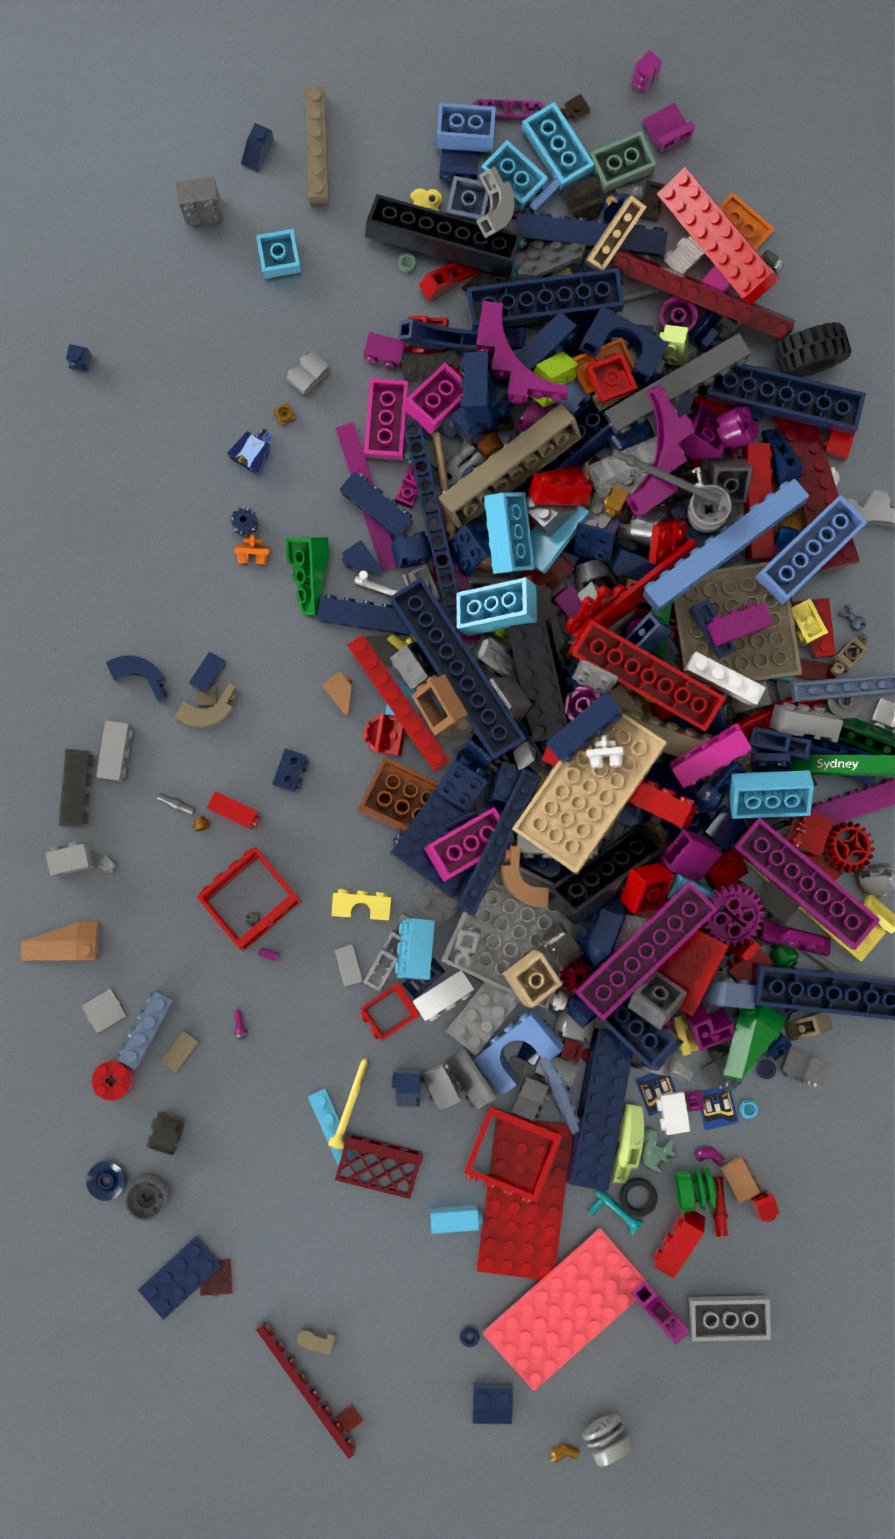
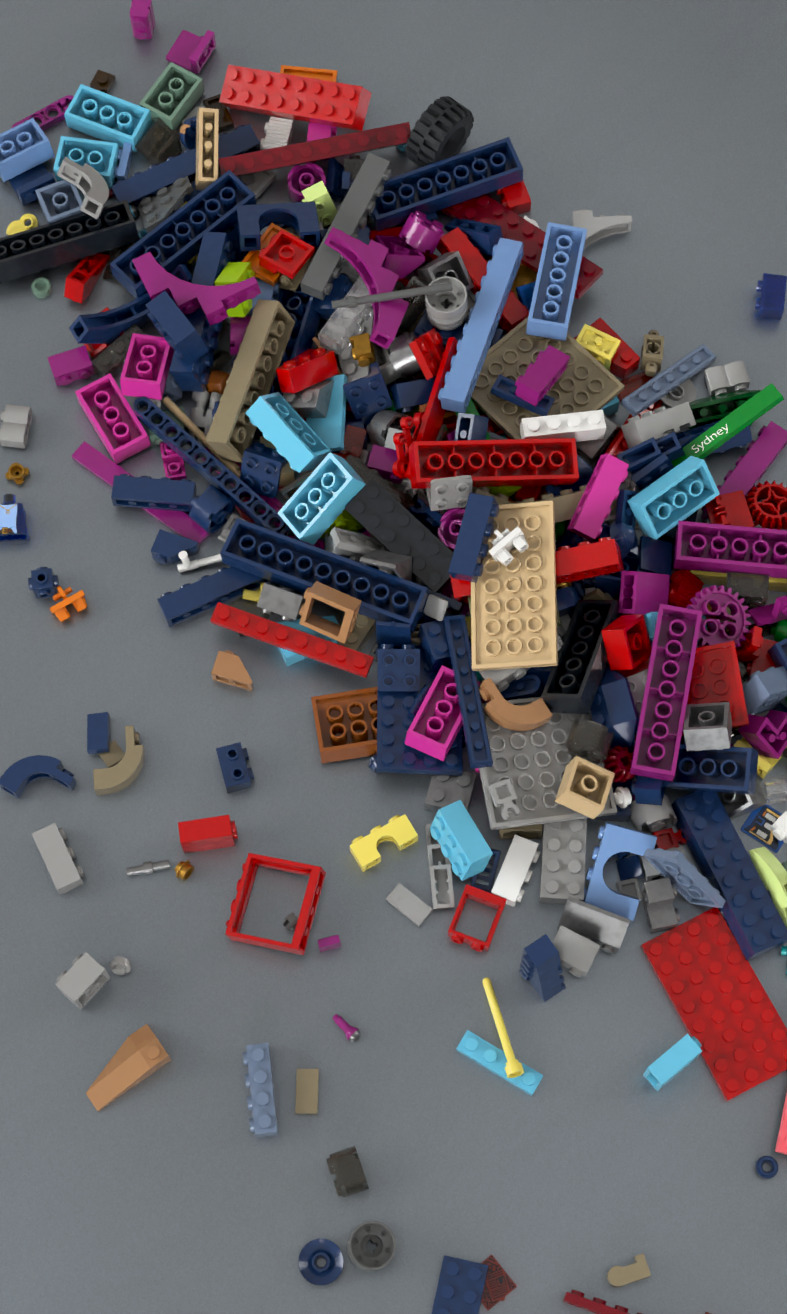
camera: 30 degrees left, 15 degrees down
clear smoke brick [58,749,94,828] -> none
light grey piece [82,989,127,1033] -> none
red brick [92,1060,134,1101] -> none
green wedge [286,537,329,615] -> none
dark red fence [335,1133,423,1199] -> none
red slope [364,714,405,756] -> none
red window [463,1105,562,1204] -> none
sand blue arm [839,604,867,631] -> none

